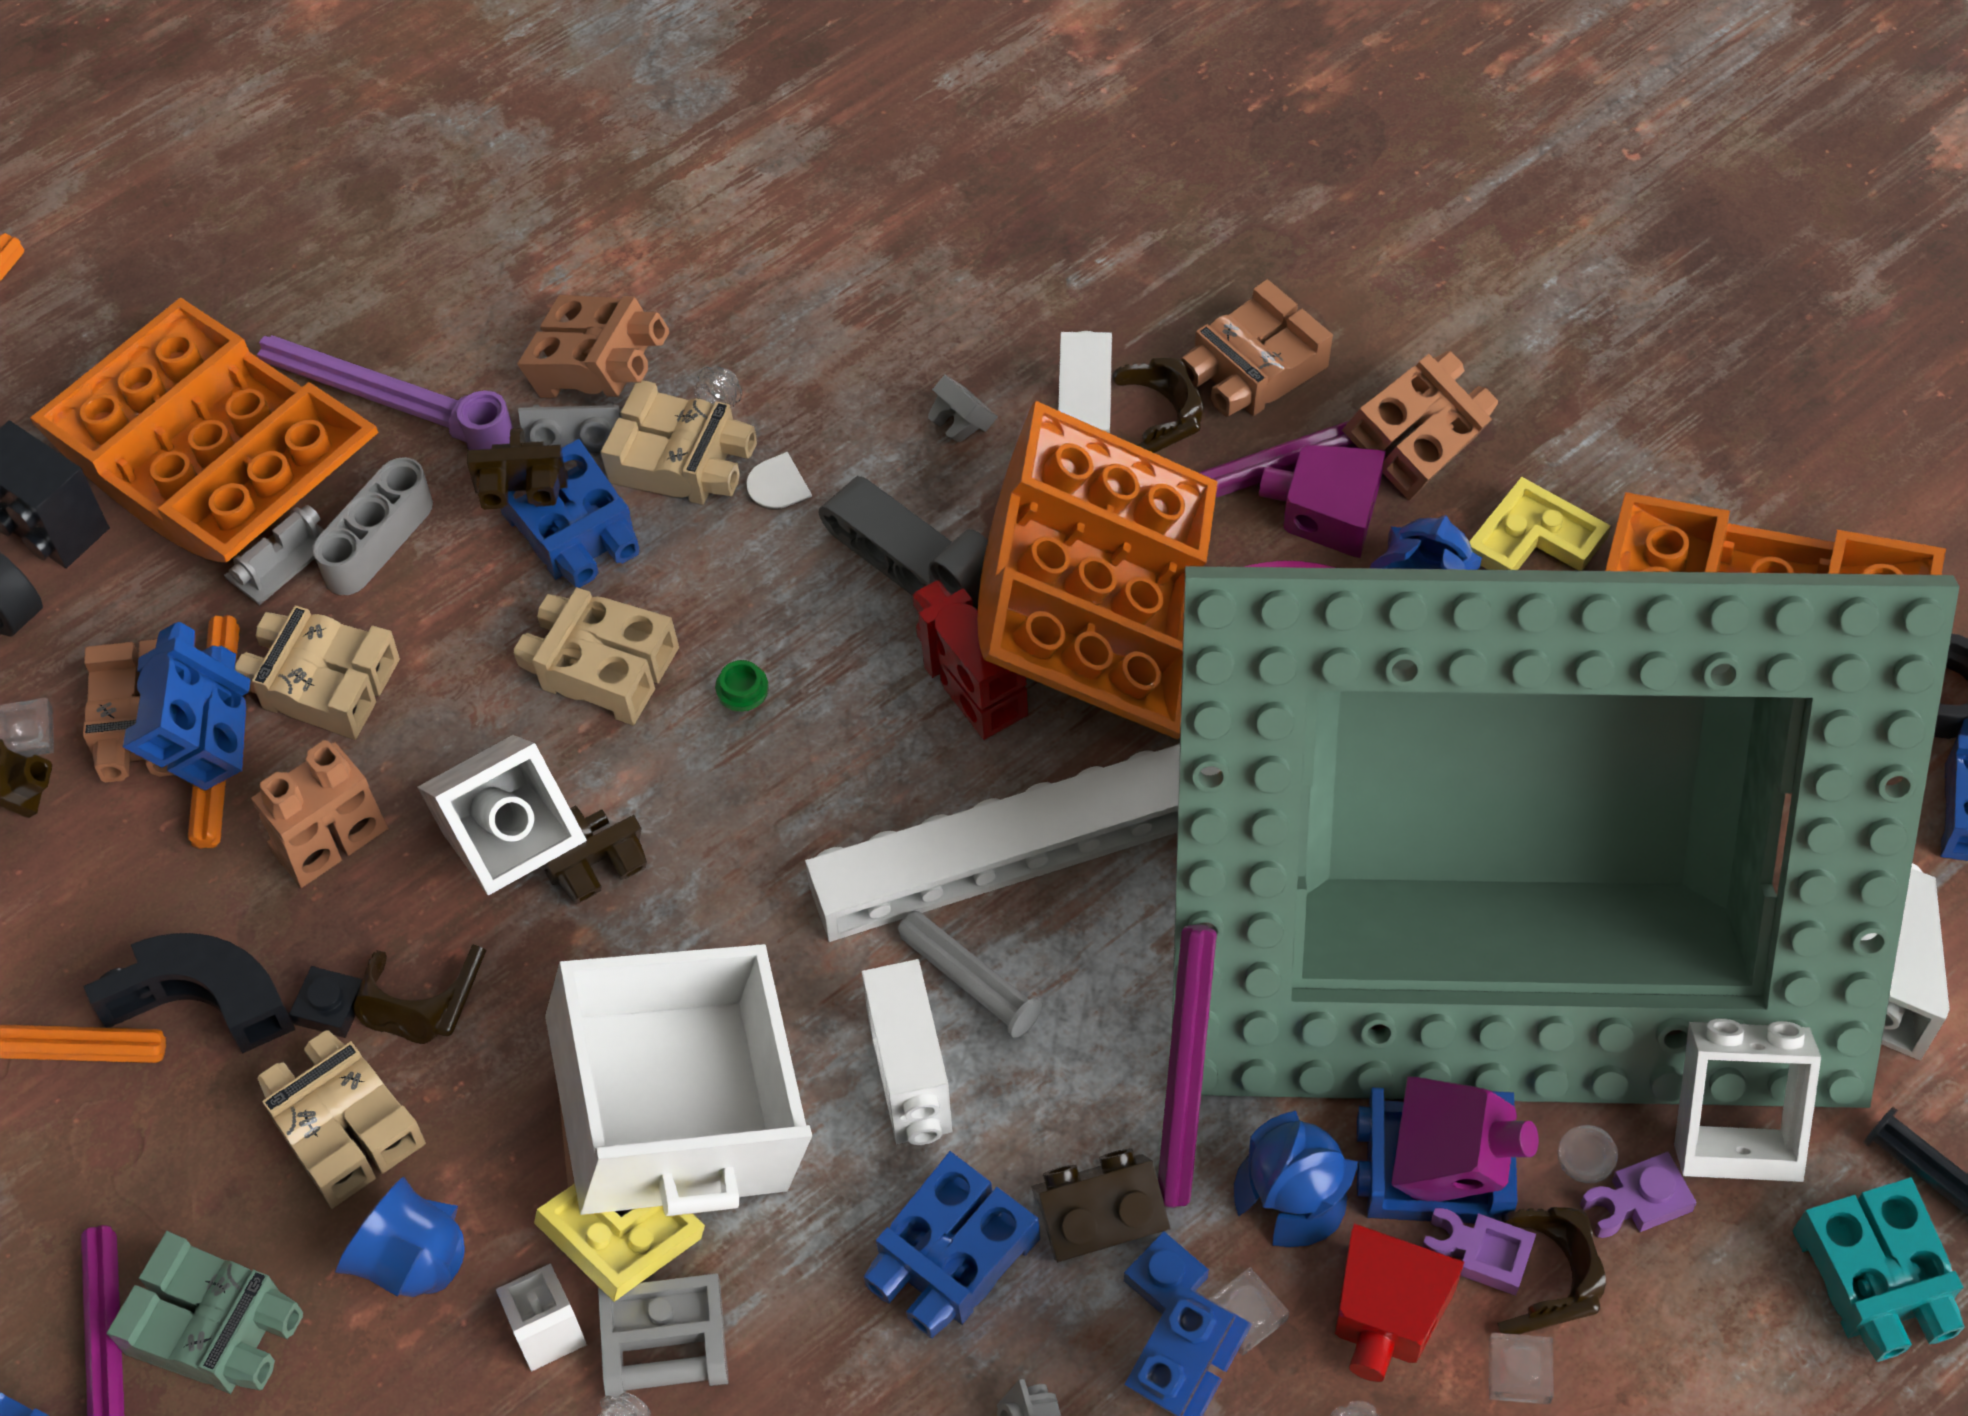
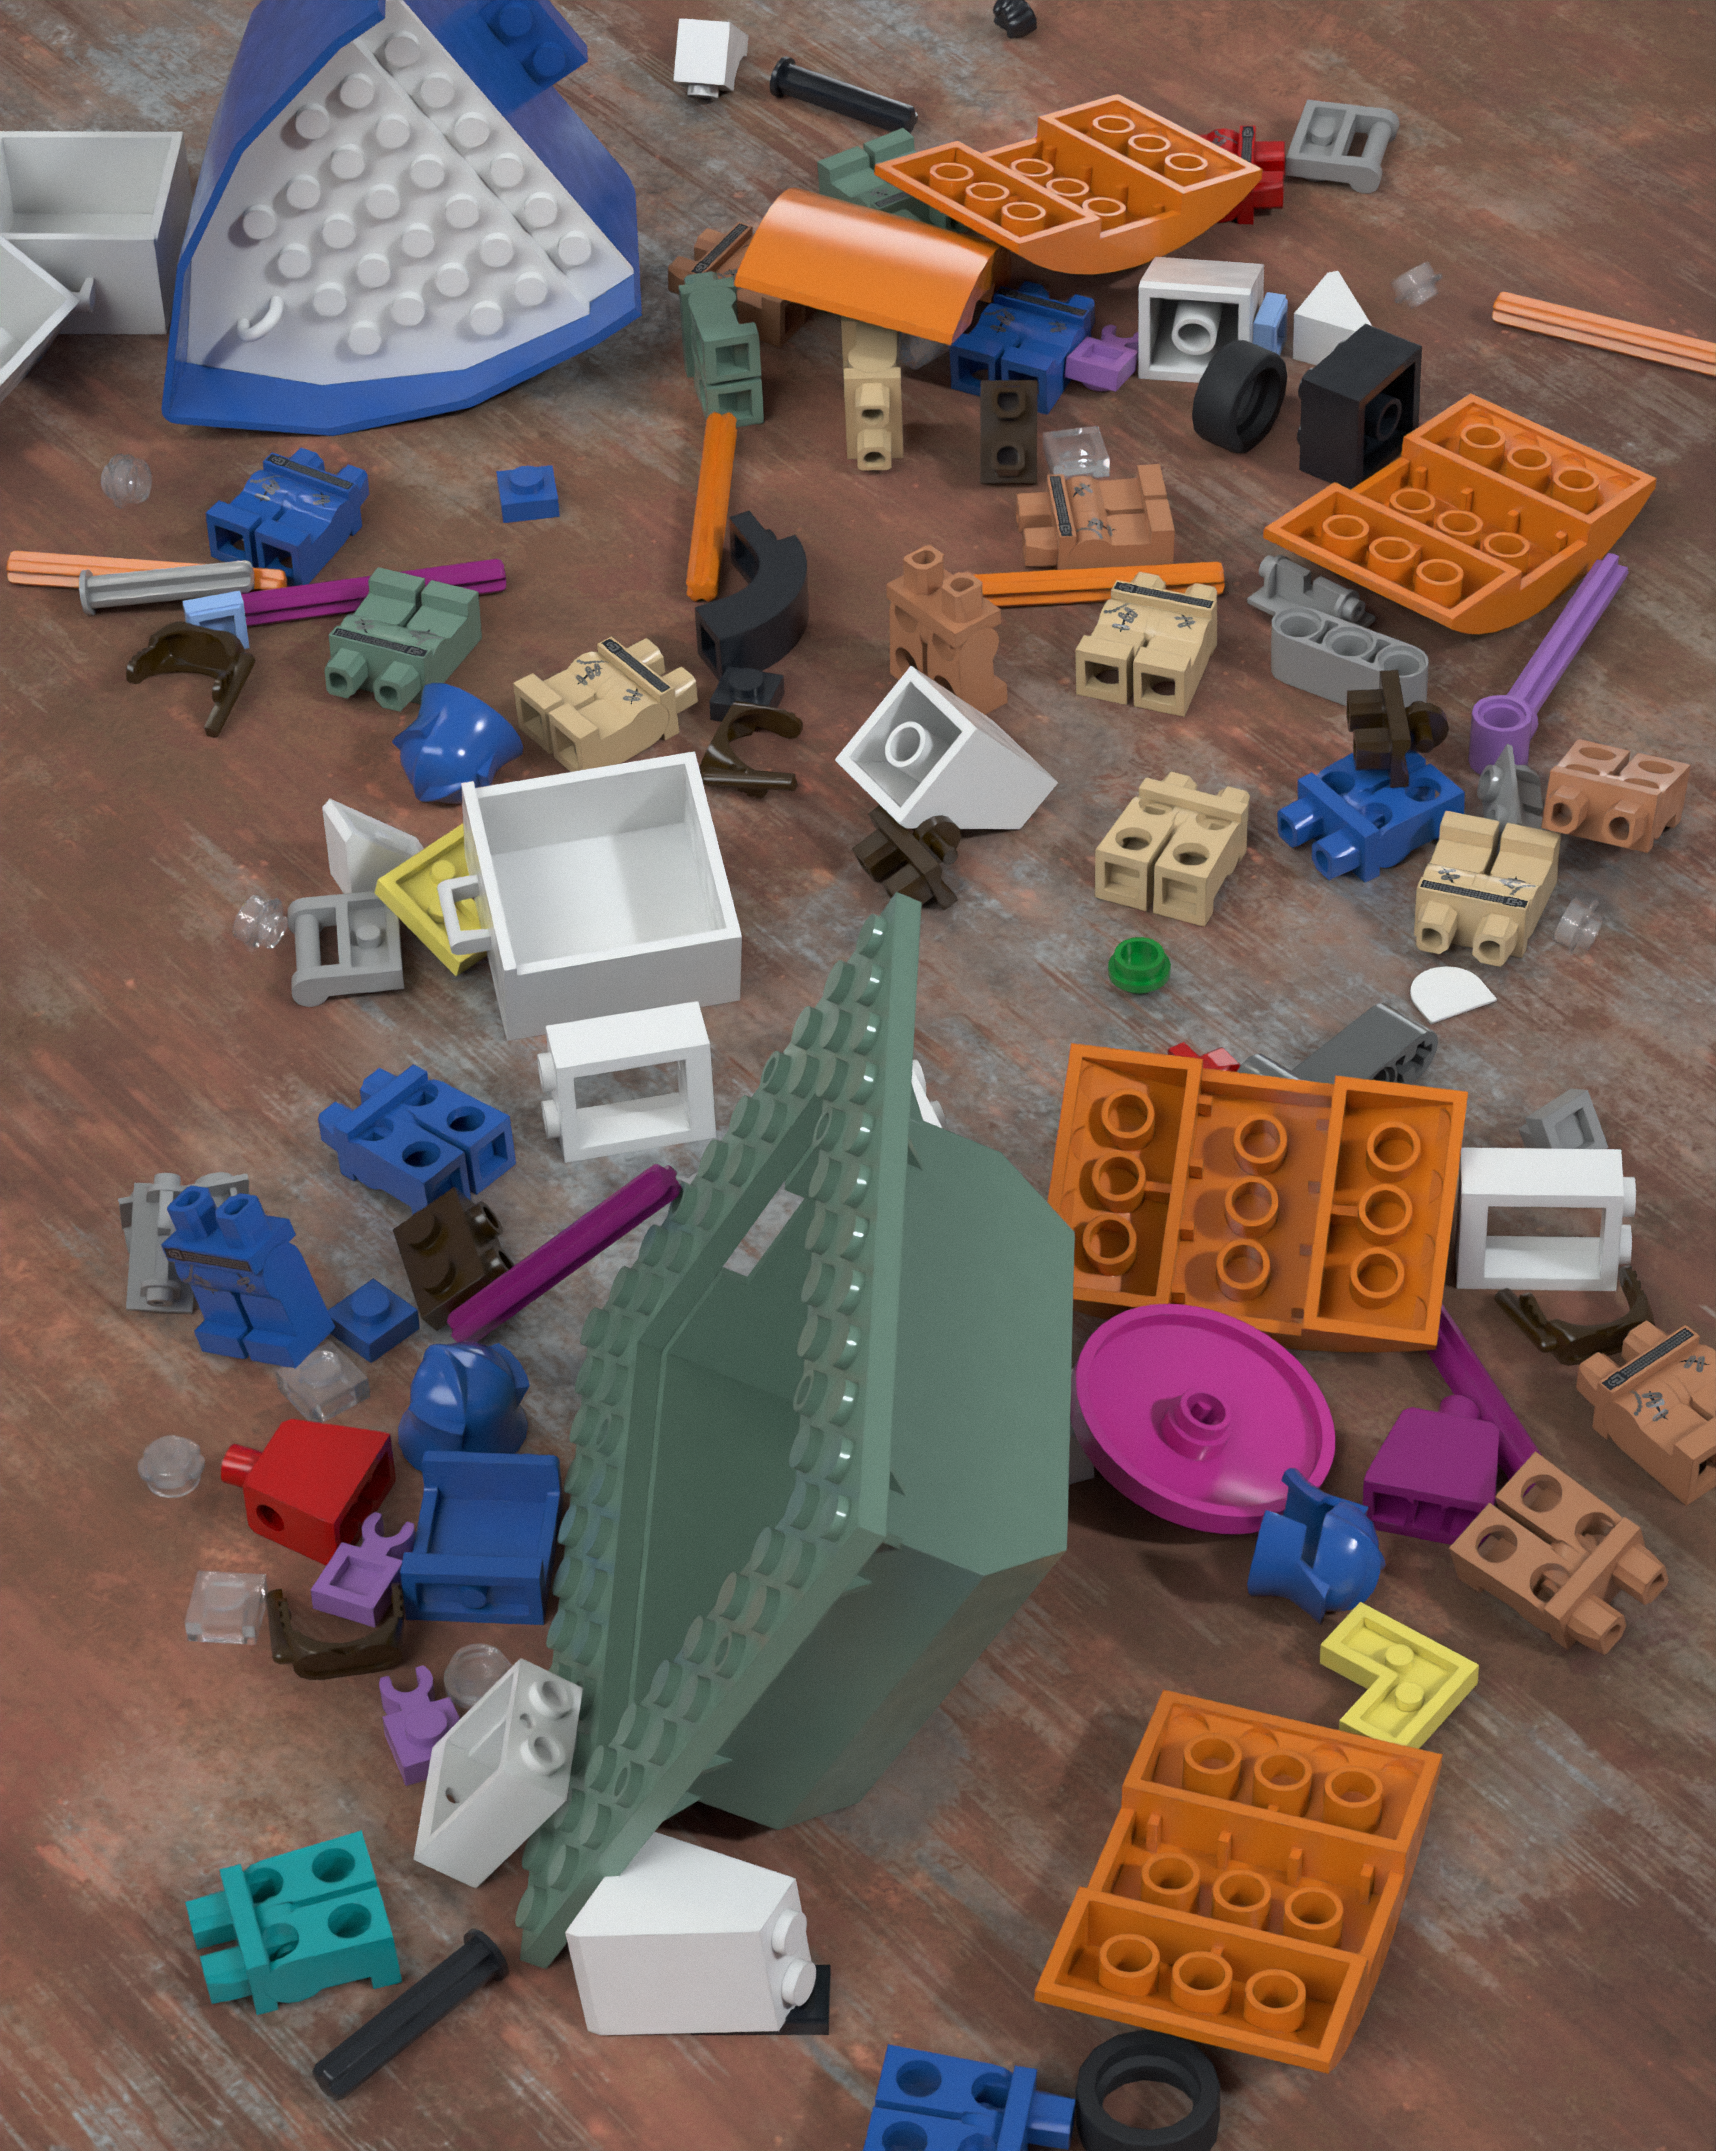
camera: 90 degrees right, 15 degrees down
blue hips [123,622,250,790] -> none
magenta torso [1391,1077,1539,1201] -> none

